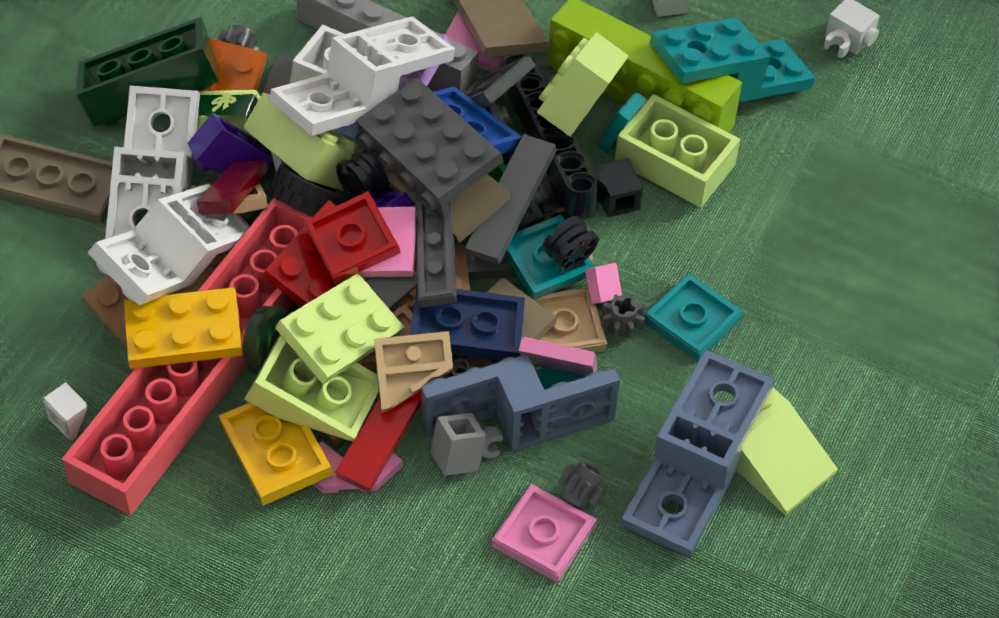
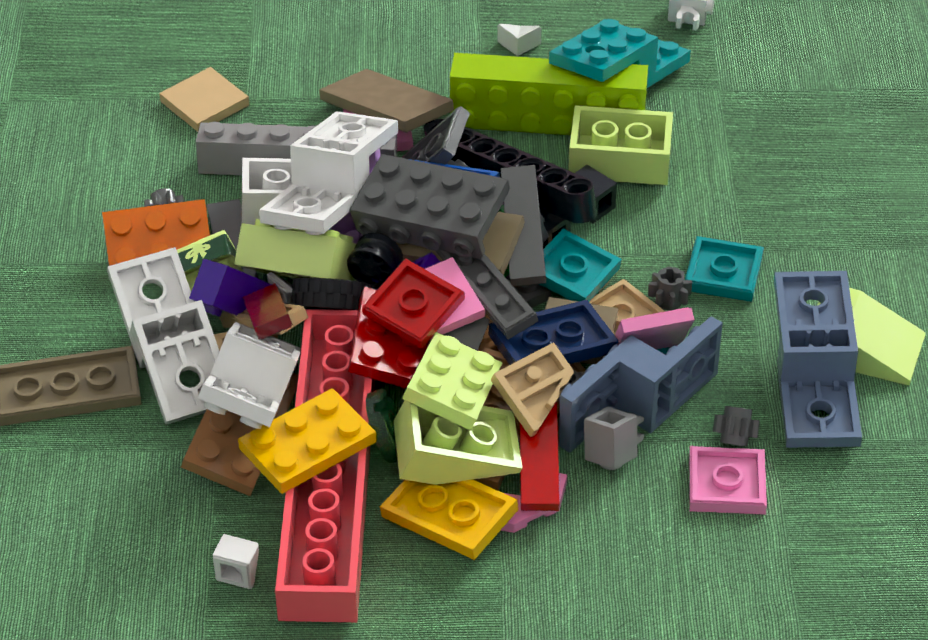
camera: 25 degrees left, 10 degrees down
dark green slope [76,17,219,127] -> none
yellowish green brick [537,32,628,137] -> none
black wheel [542,216,599,272] -> none
bright pink tile [585,263,622,304] -> none
teal tile [598,92,647,154] -> none

